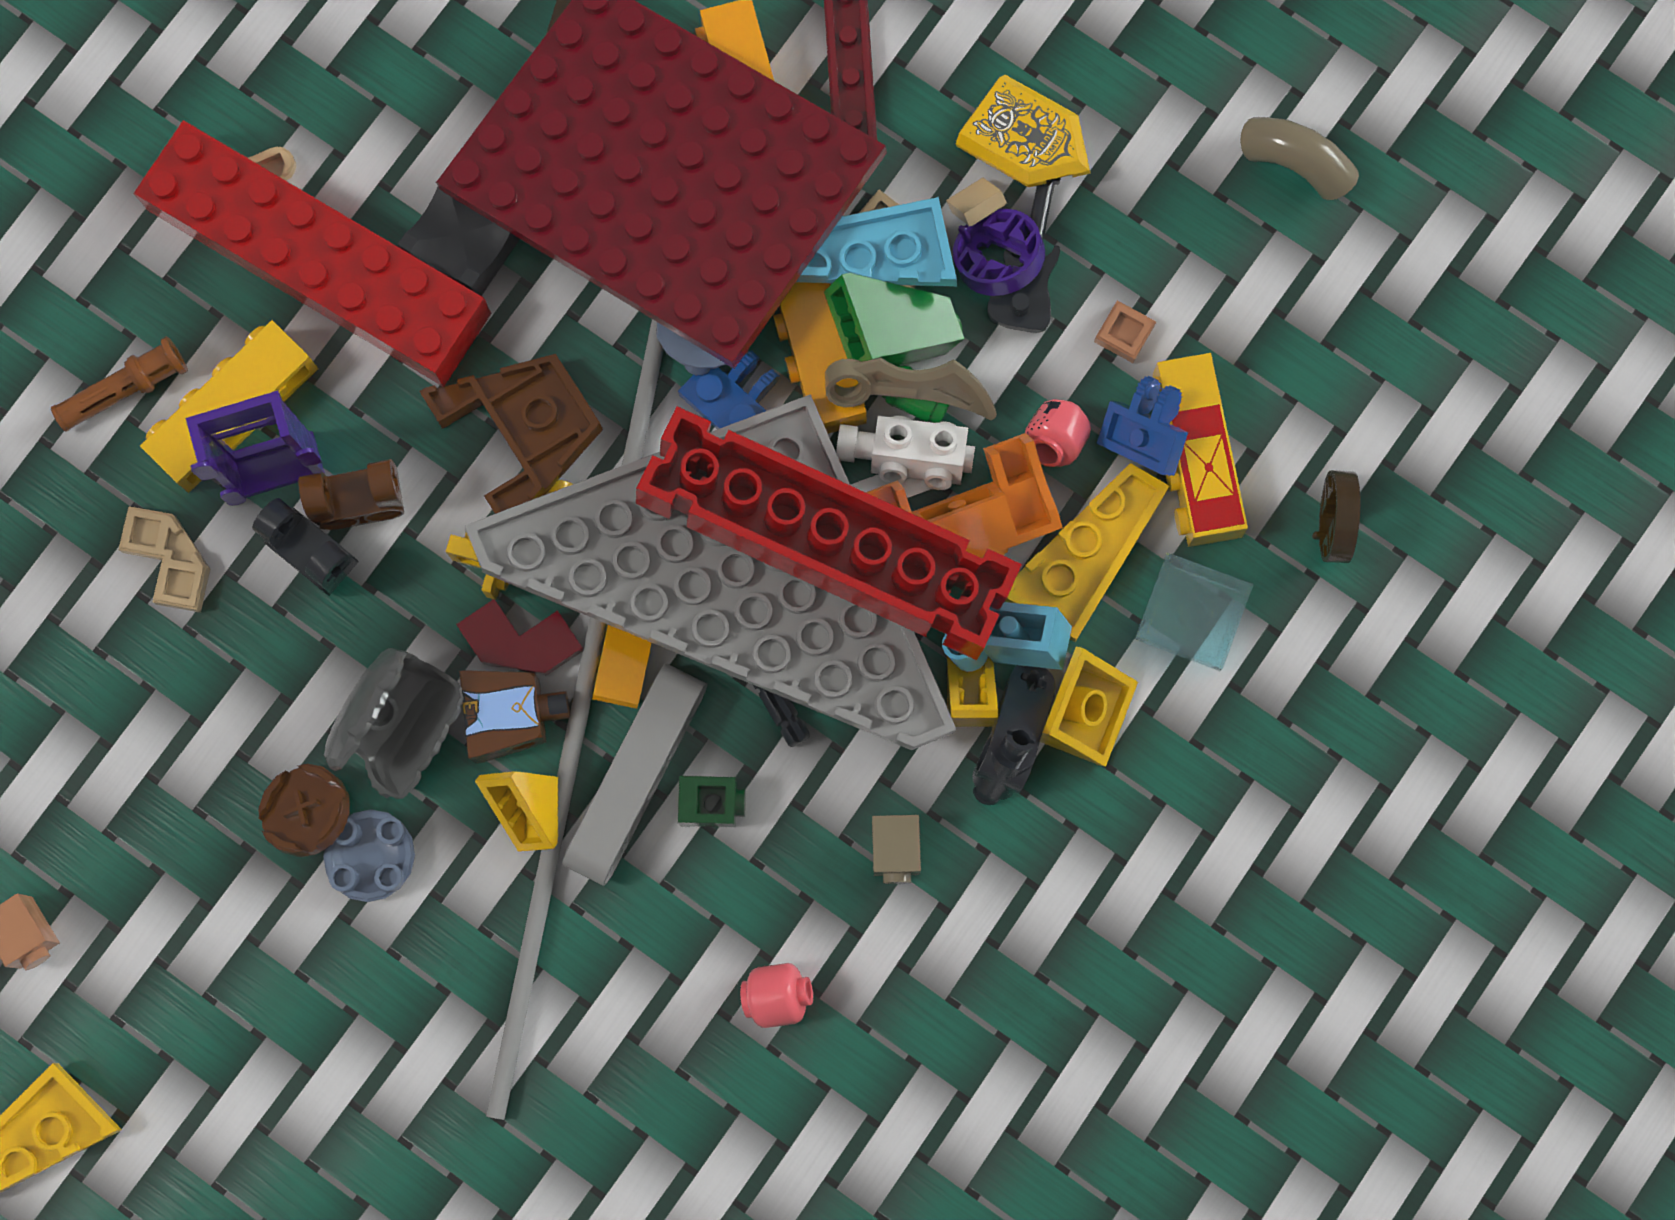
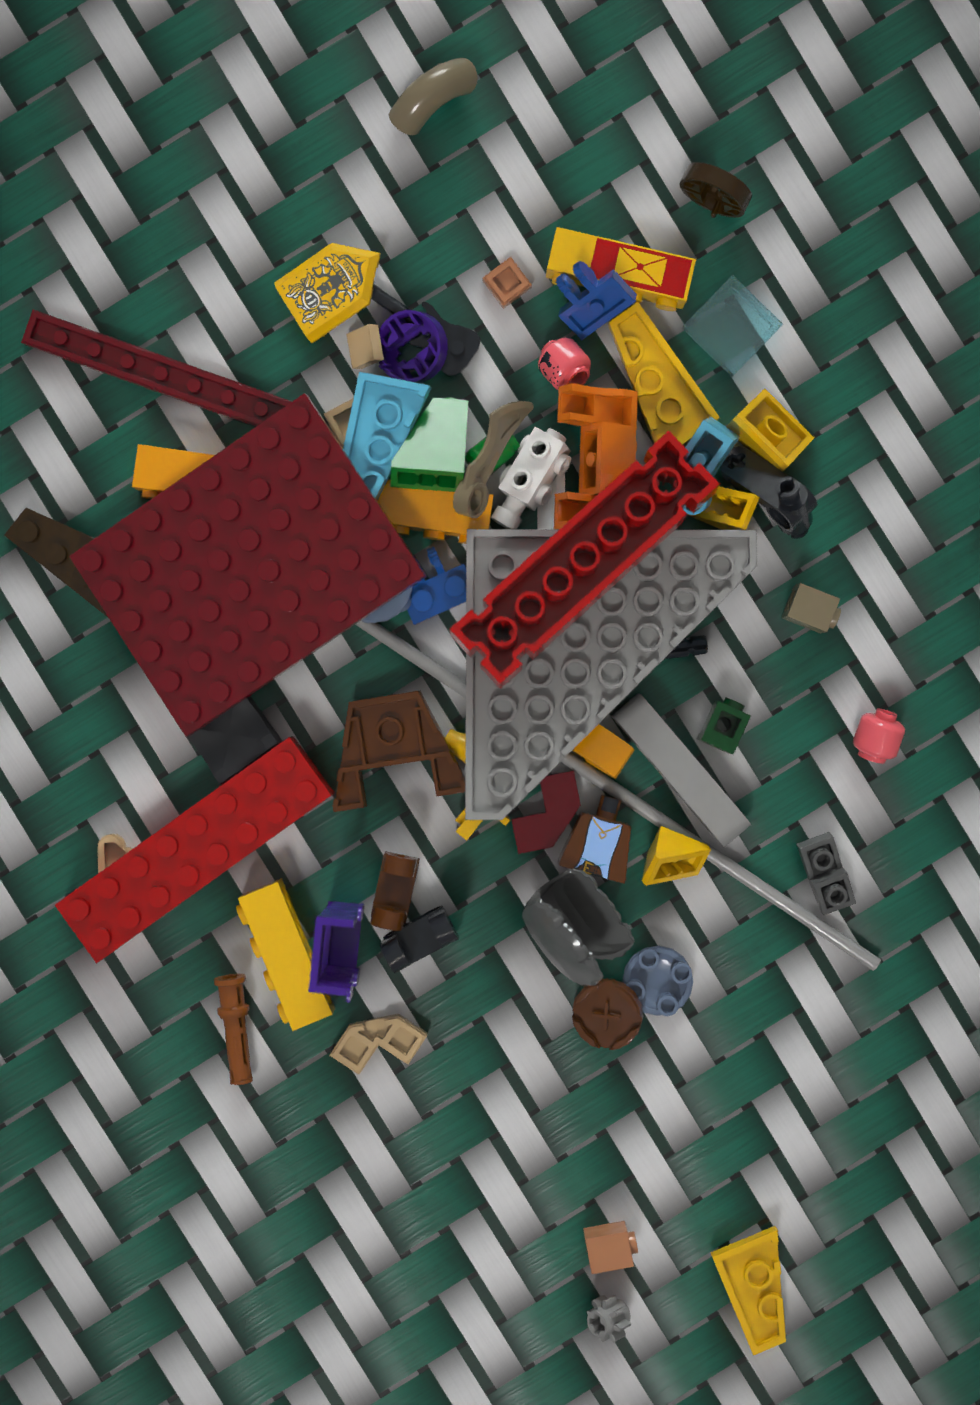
camera: 70 degrees left, 10 degrees up
none -> dark grey slope [796,832,856,916]

